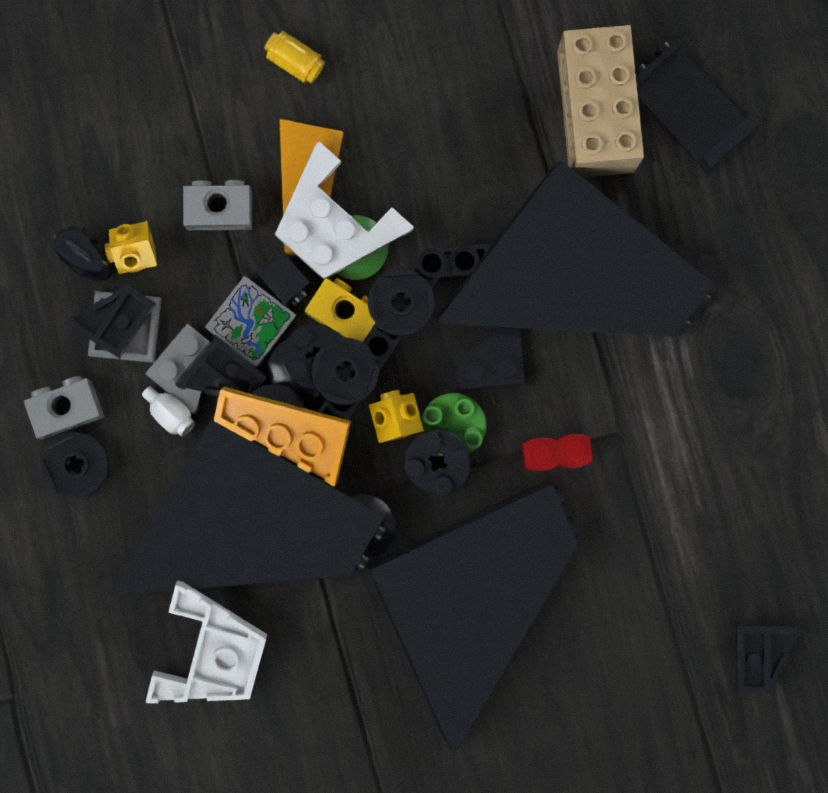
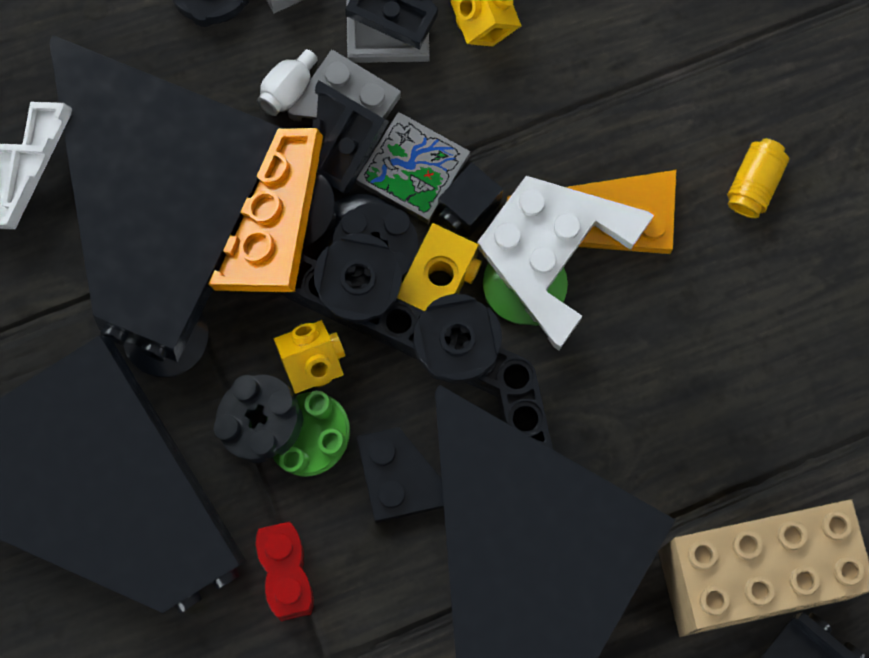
camera: 80 degrees right, 10 degrees down
light grey brick [183,180,252,231] -> none

